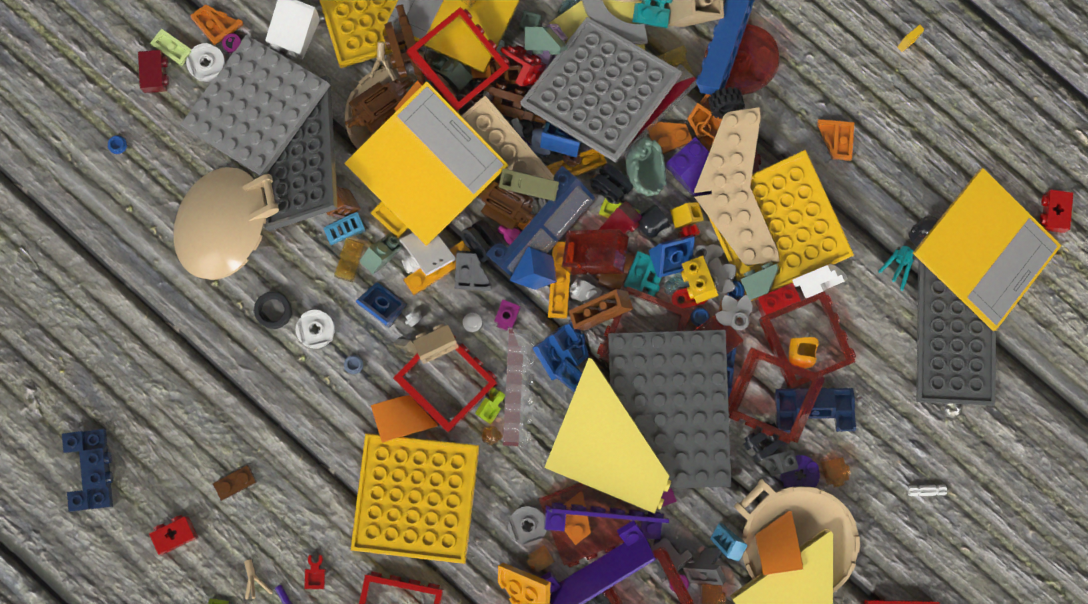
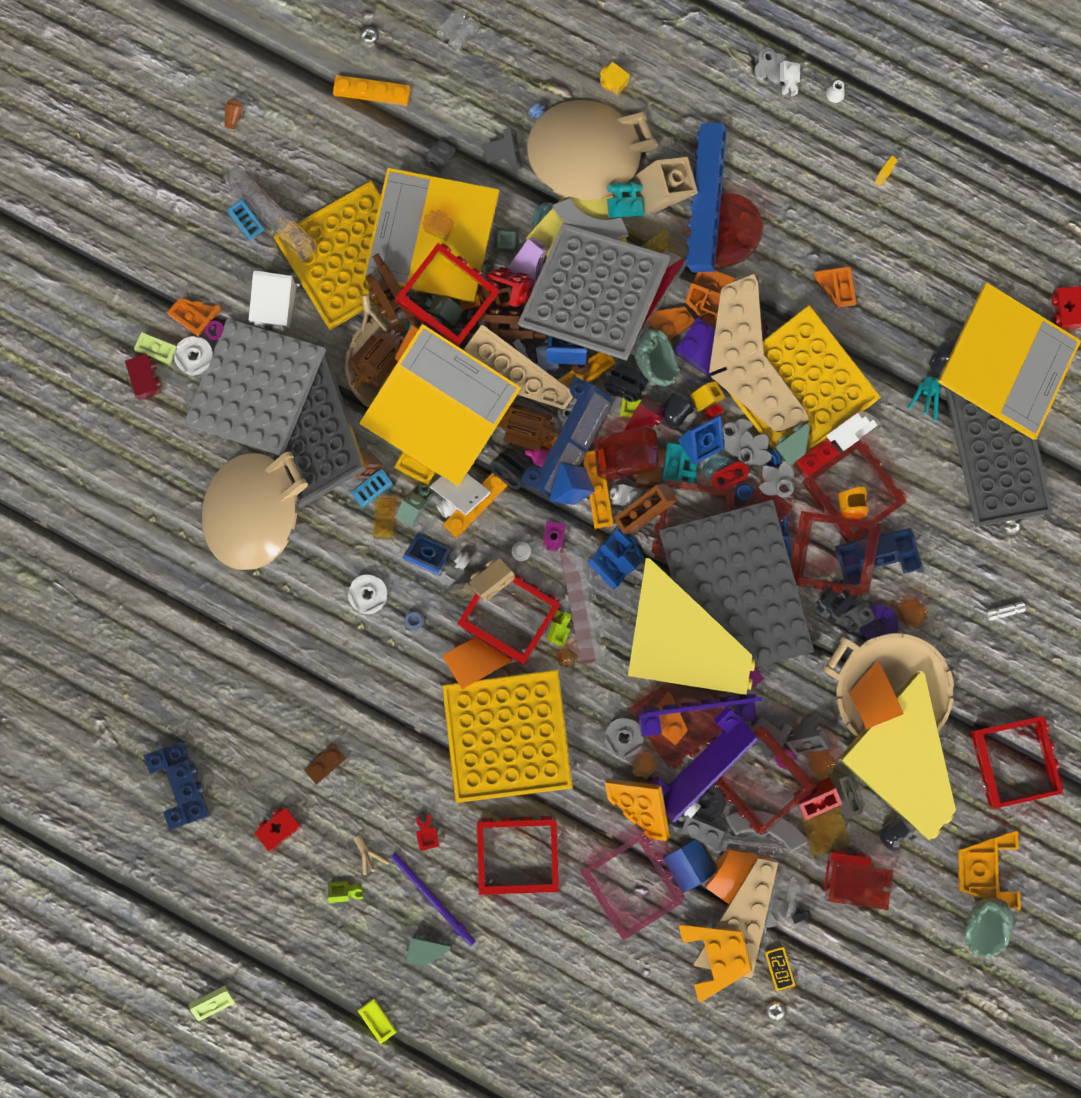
camera: 10 degrees left, 0 degrees up
blue plate [108,135,127,154] -> none
black tyre [254,292,292,329] -> none
wing [454,250,491,291] -> none
olive slope [499,169,559,201] -> none
sand green slope [525,27,568,54] -> none
blue plate [553,359,582,393] -> none
yellow brick [680,256,718,304] -> none
black tyre [708,87,745,119] -> none
dark azure slope [710,522,747,561] -> none

